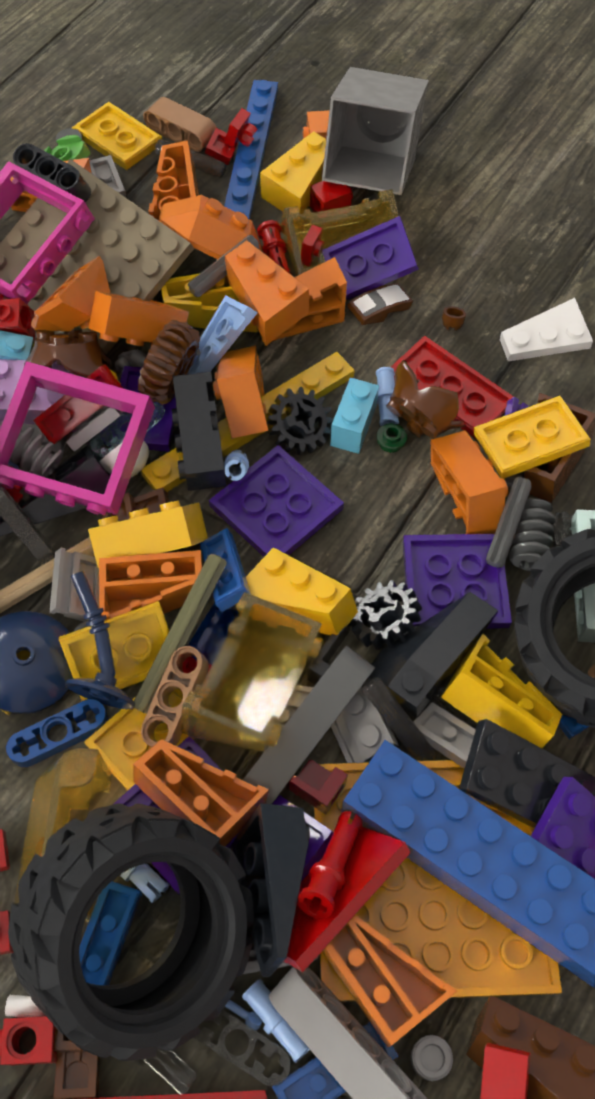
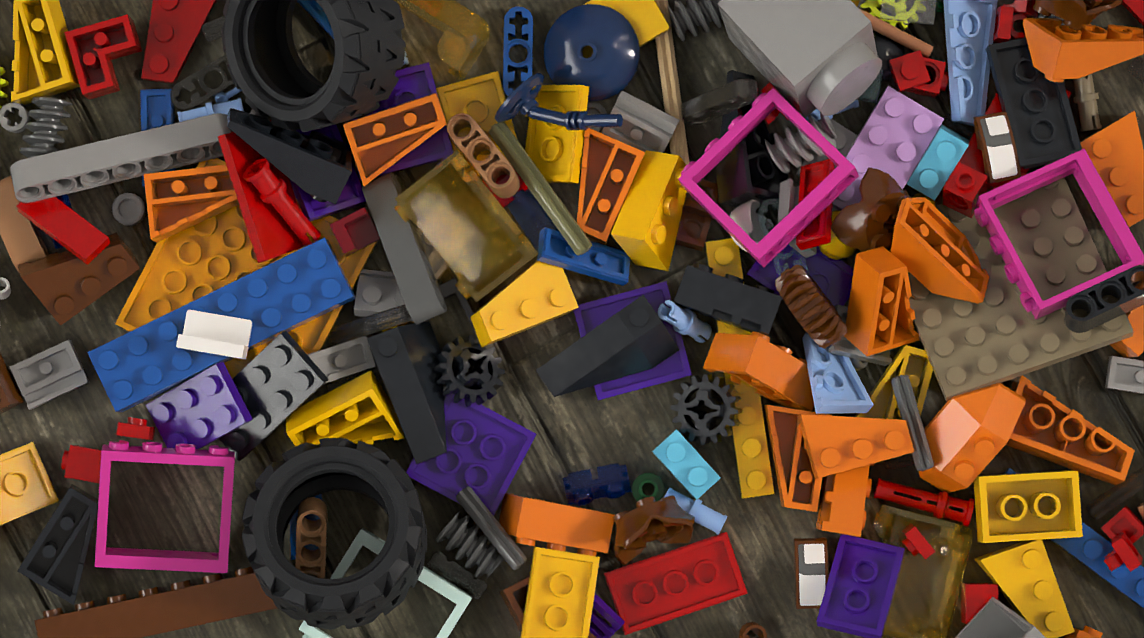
camera: 120 degrees right, 25 degrees up
none -> white panel [176,310,252,360]
none -> black wedge [536,295,679,397]
none -> clear blue hinge [563,462,631,505]
none -> orange wedge [764,405,832,512]
none -> yellow brick [974,470,1083,543]

